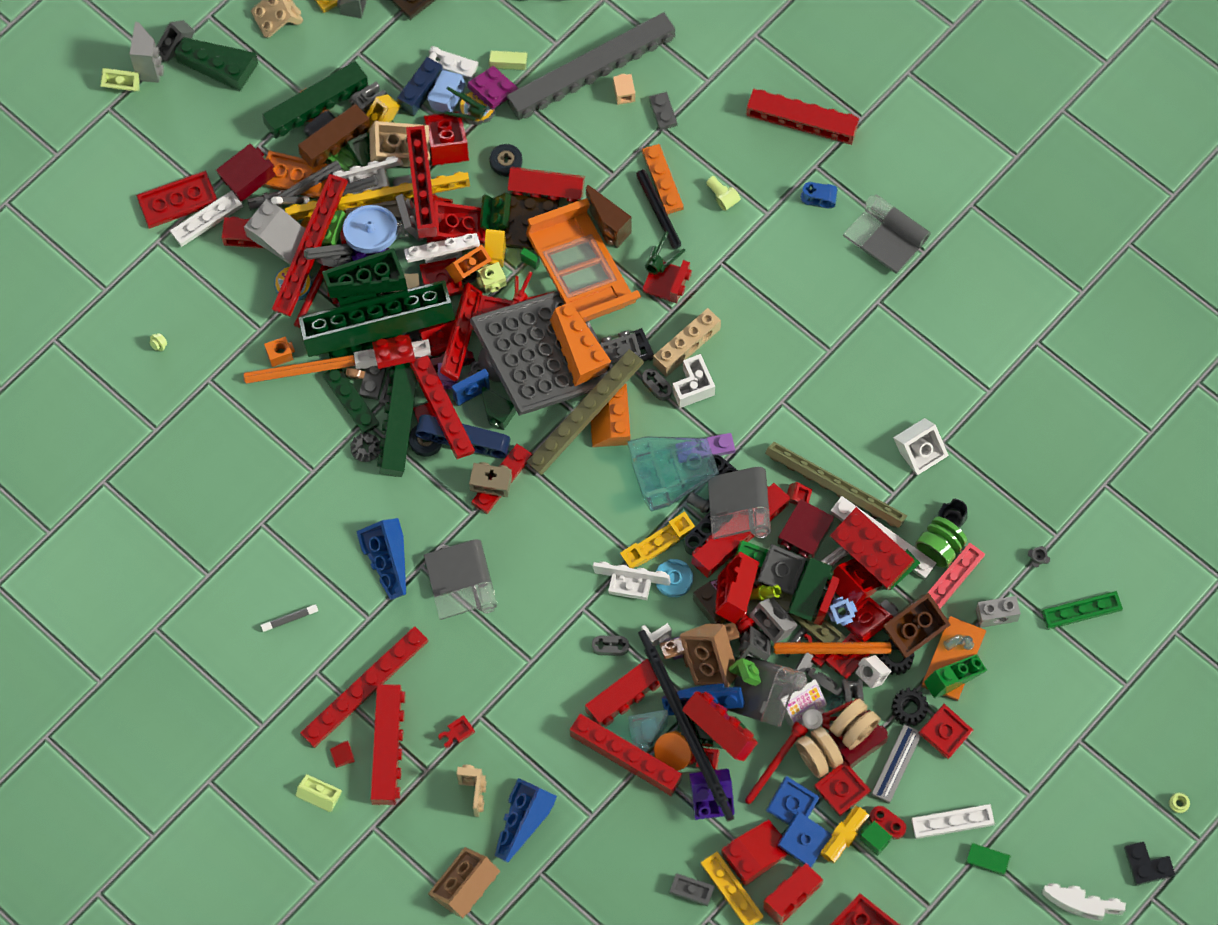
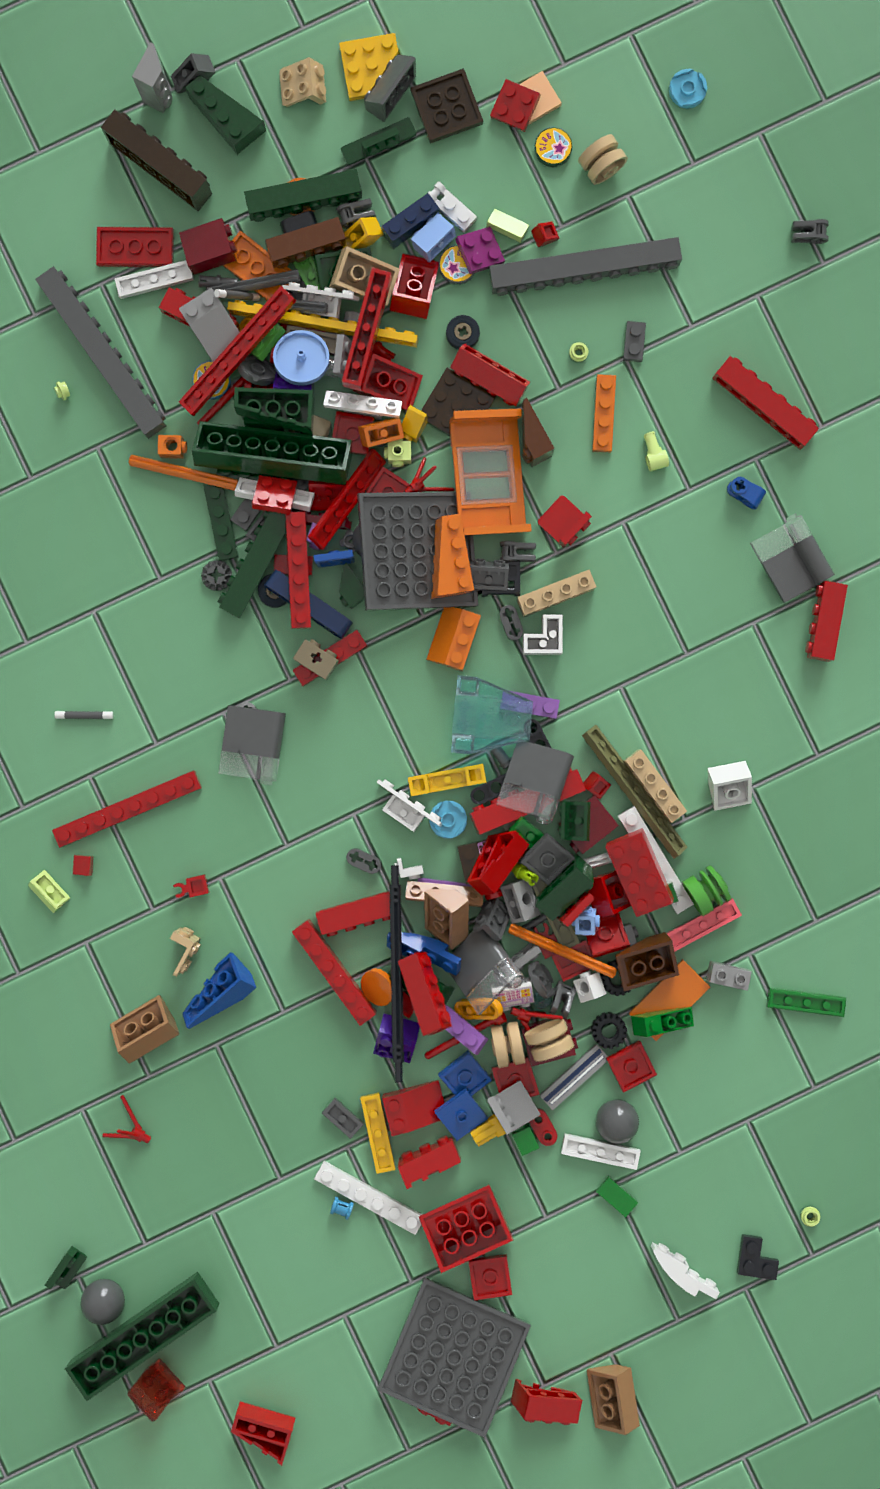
camera: 20 degrees right, 20 degrees up
yellowish green slope [101,68,139,91] -> none
dark grey axle [304,244,353,260] -> none
medium nougat tile [345,368,365,379] -> none
blue wedge [356,518,406,600] -> none
red brick [371,684,405,805] -> none
dark green plant [444,87,487,122] -> none
dark green bracket [479,192,511,231] -> none
green tile [520,248,540,270] -> none
olive plate [526,349,645,475] -> none
light nougat brick [613,74,635,105] -> none
clear light blue slope [628,710,668,751] -> none
black axle [636,169,681,249] -> none
dark green plant [645,231,686,274] -> none
bright green bracket [728,658,761,686] -> none
white plate [803,709,823,729] -> none
black hair [938,498,968,528] -> none
clear light blue arm [944,634,974,650] -> none
dark grey plate [1028,546,1050,567] -> none
none -> dark grey brick [35,266,166,439]
none -> dark brown brick [101,109,212,212]
none -> dark green bracket [341,117,416,166]
none -> medium lavender plate [445,1004,489,1055]
none -> light orange plate [454,998,503,1020]
none -> light grey bracket [487,1081,540,1135]
none -> dark grey piece [500,541,536,562]
none -> red slope [531,221,560,247]
none -> dark green bracket [559,801,591,841]
none -> yellowish green plate [569,342,588,362]
none -> dark grey piece [596,1099,639,1144]
none -> tan brick [624,749,687,823]
none -> red brick [805,581,848,662]

